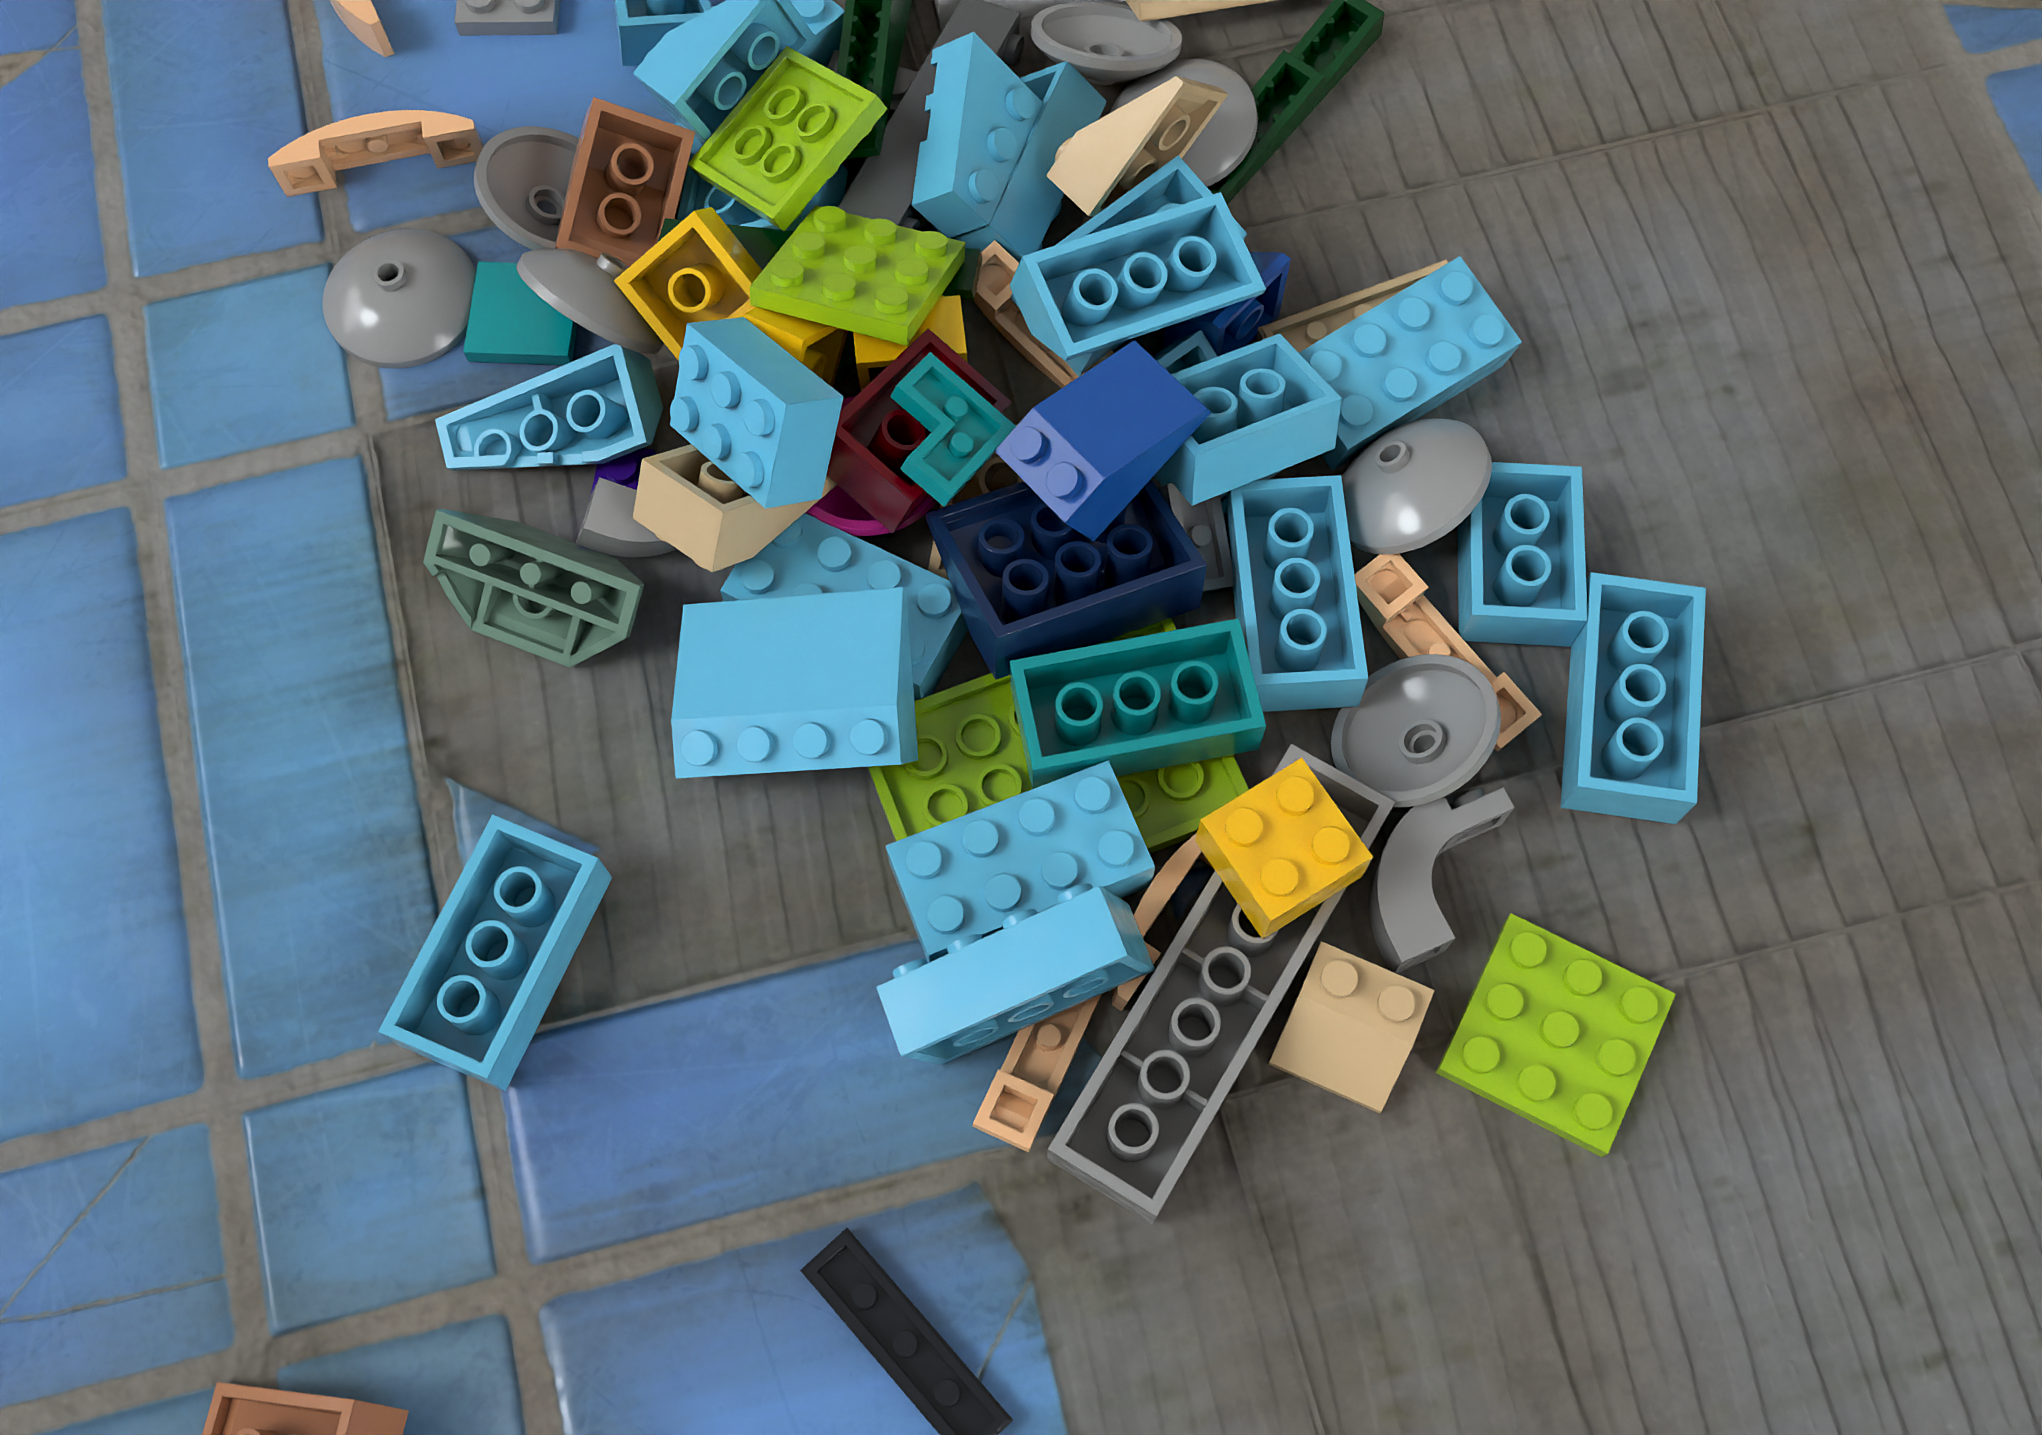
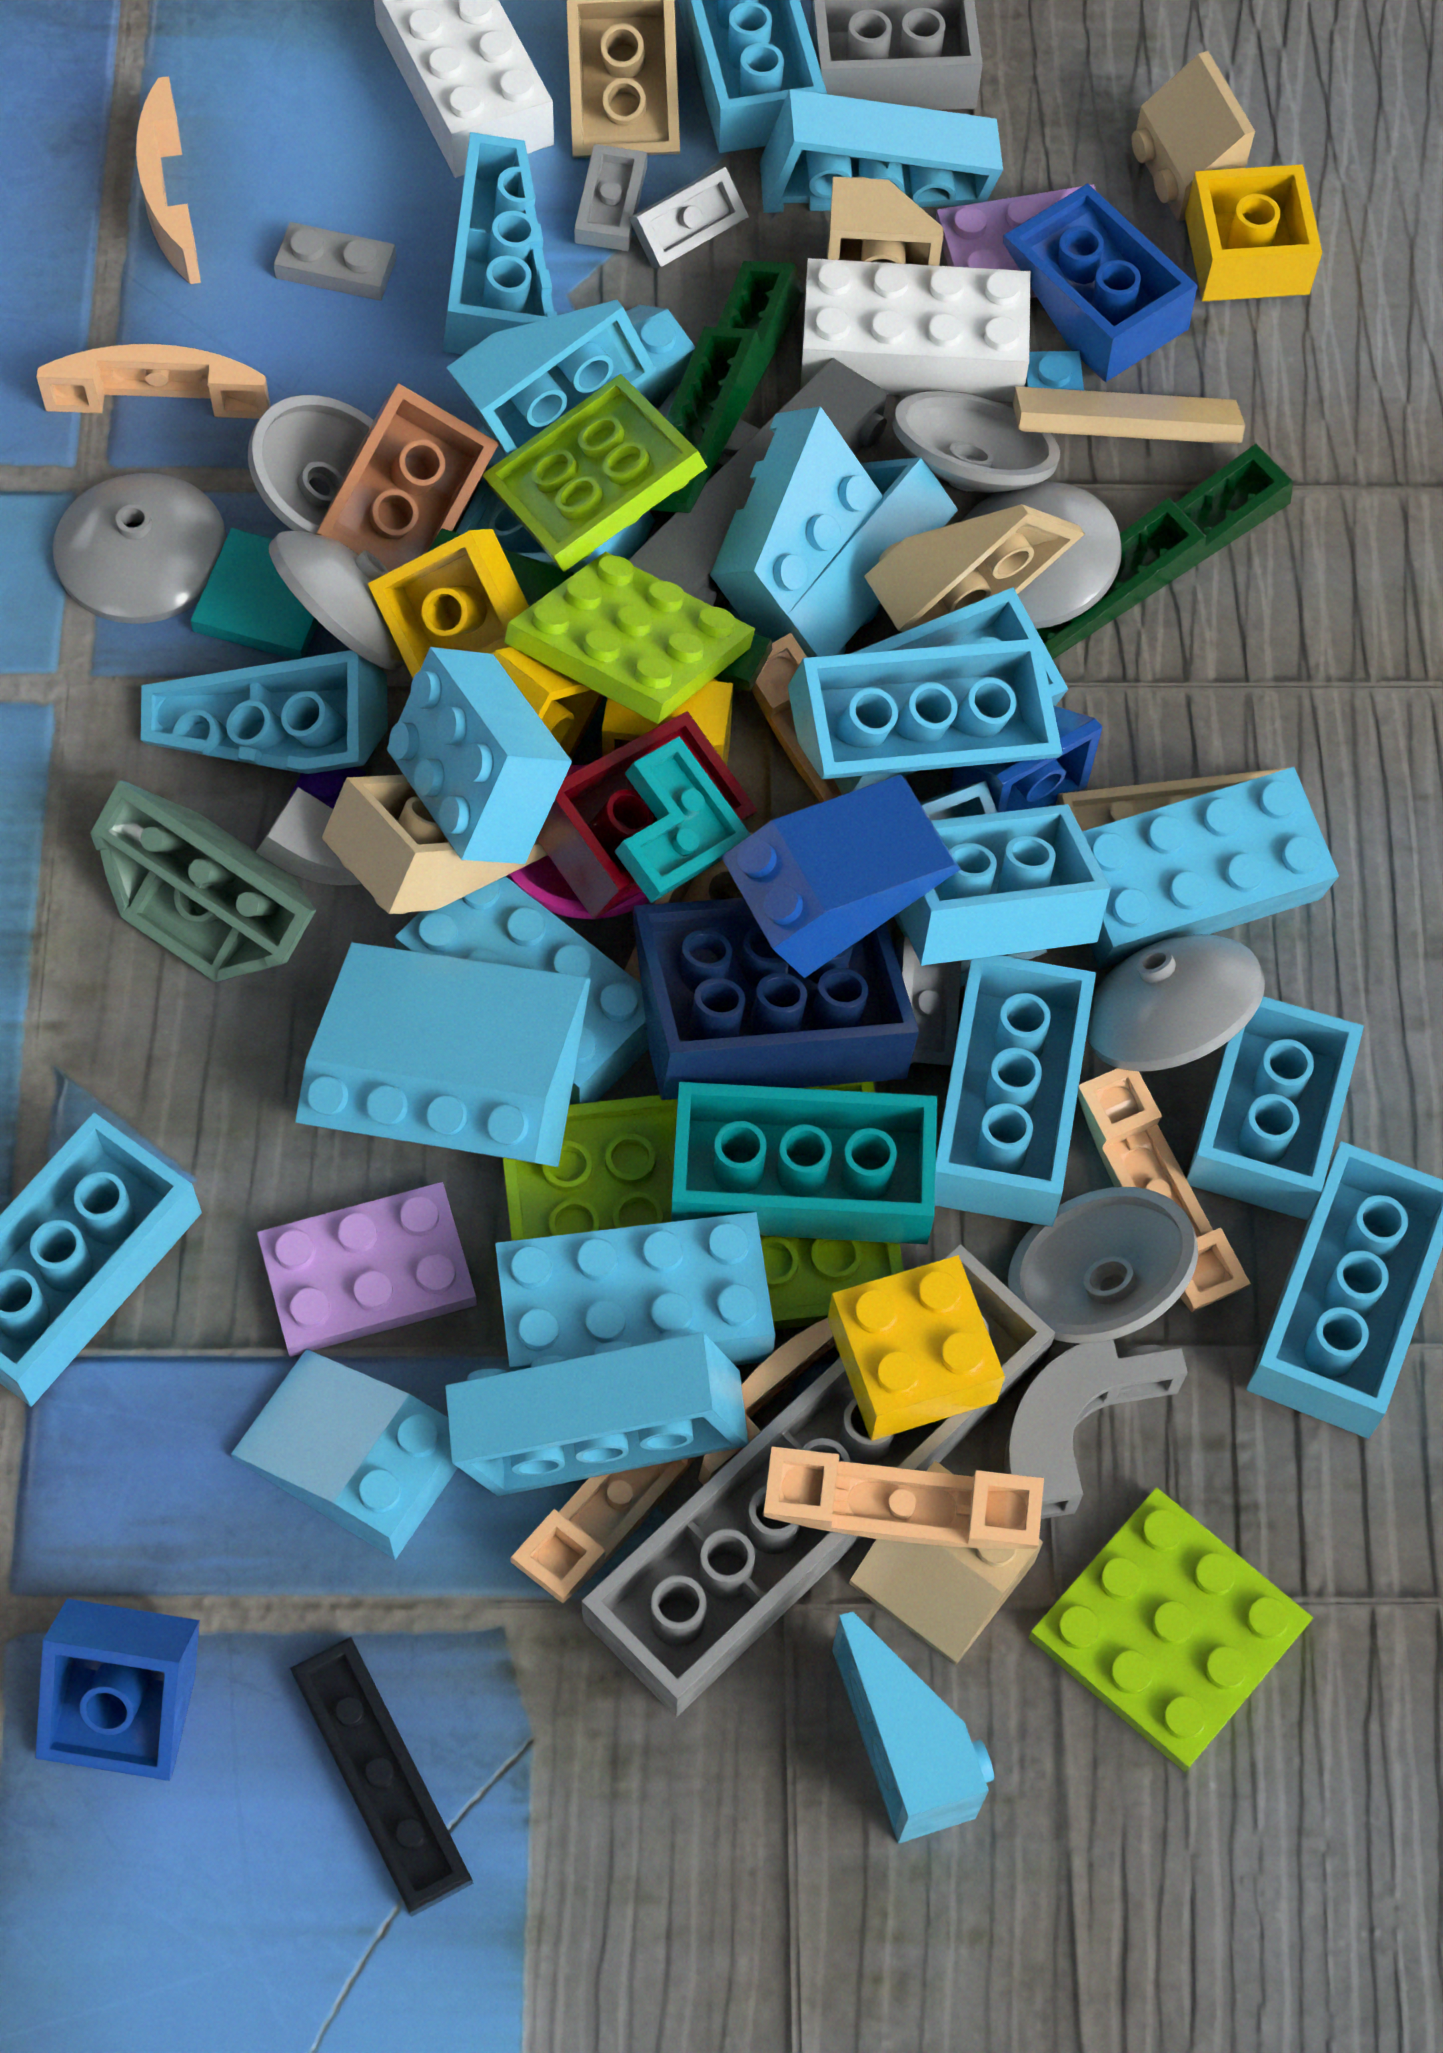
camera: 10 degrees right, 5 degrees down
none -> blue slope [35,1598,200,1781]
none -> medium azure slope [231,1349,458,1560]
none -> lavender plate [257,1182,477,1357]
none -> light nougat slope [764,1446,1044,1549]
none -> medium azure slope [832,1611,994,1844]

